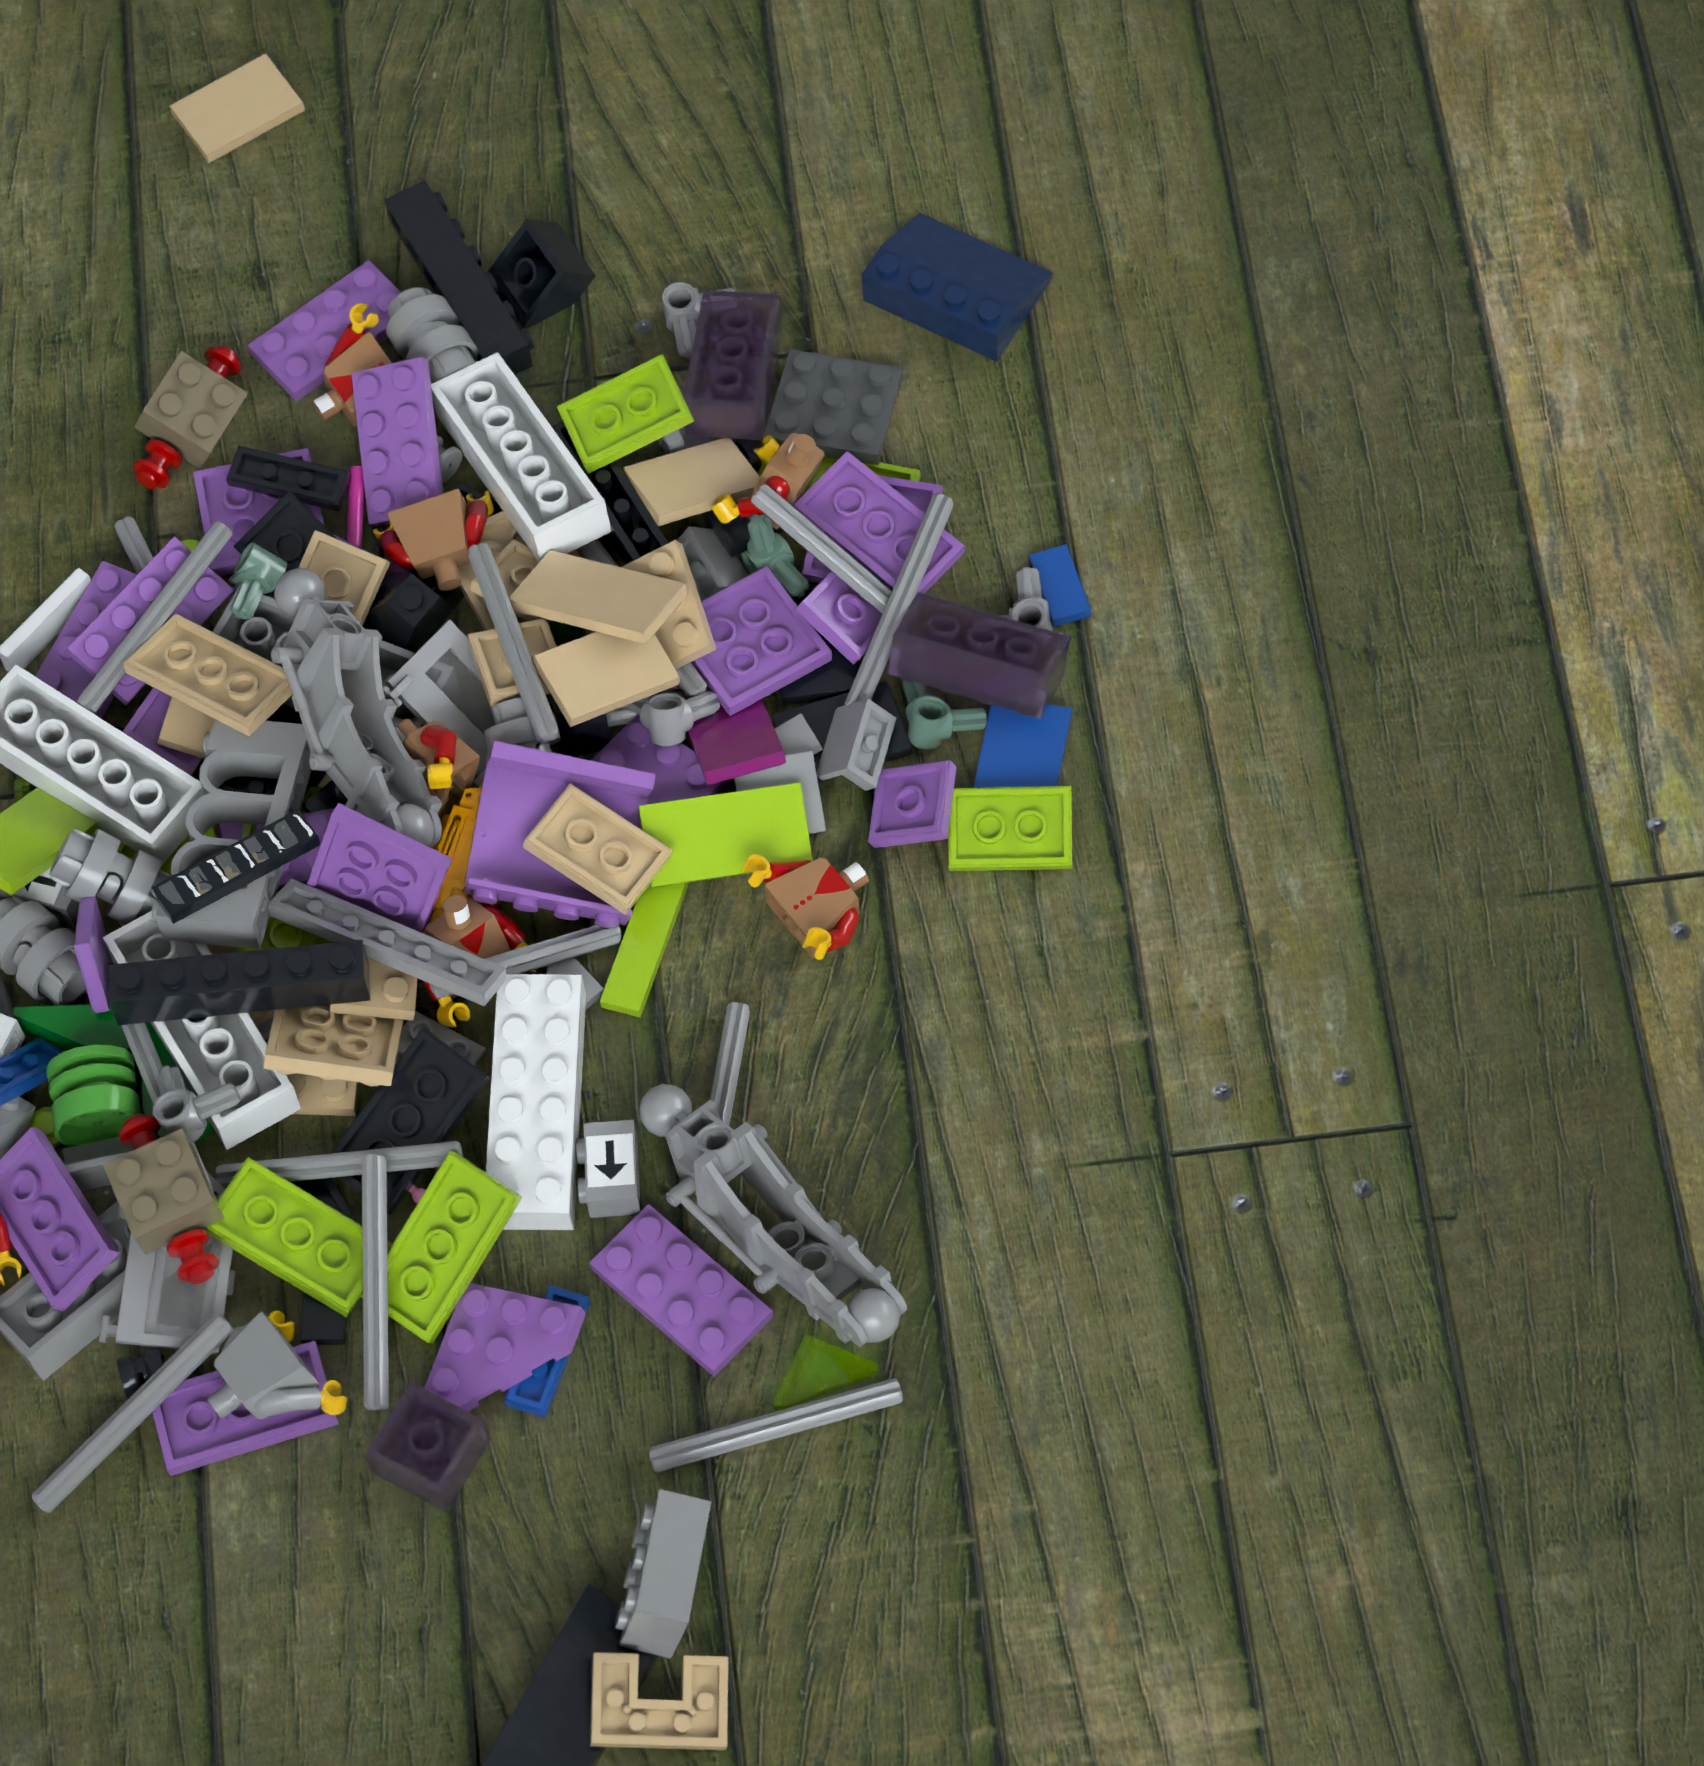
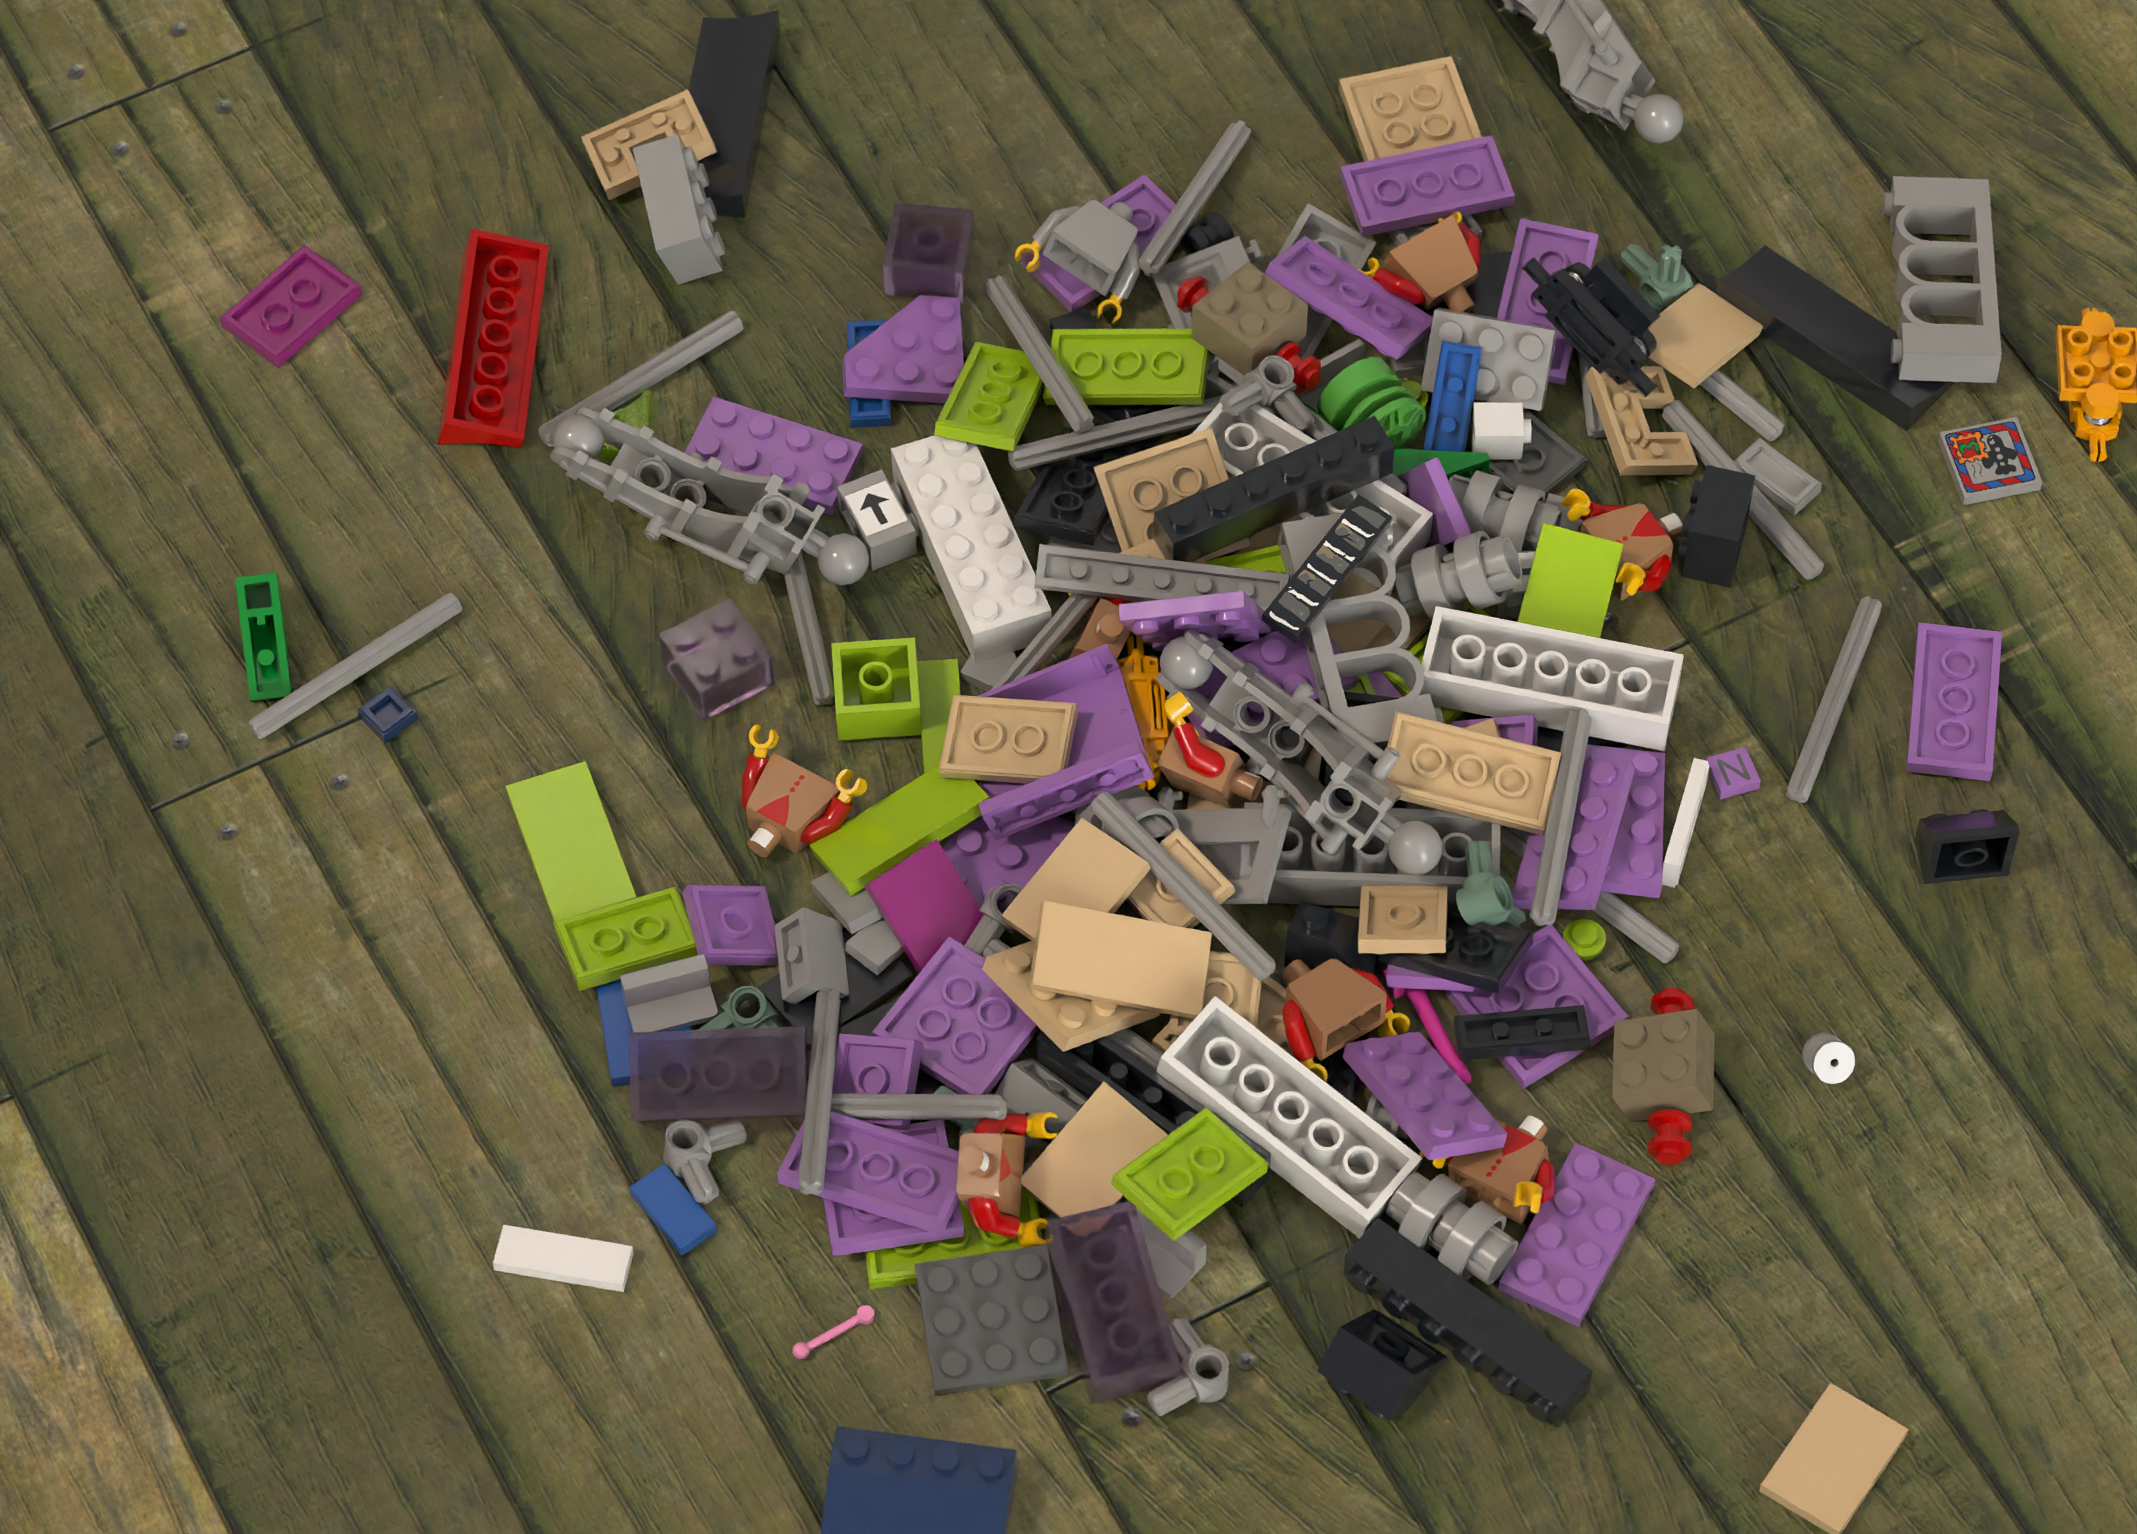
camera: 155 degrees right, 5 degrees down
none -> magenta tile [220,245,362,368]
none -> green slope [235,572,292,702]
none -> light grey axle [248,593,462,739]
none -> dark blue tile [357,686,418,743]
none -> red arch [437,228,549,448]
none -> white tile [493,1225,634,1292]
none -> lime tile [505,761,637,922]
none -> light grey panel [620,954,718,1040]
none -> brick [659,597,775,721]
none -> bright pink hinge [792,1305,874,1360]
none -> lime brick [831,637,921,741]
none -> wheel [1802,1032,1855,1084]

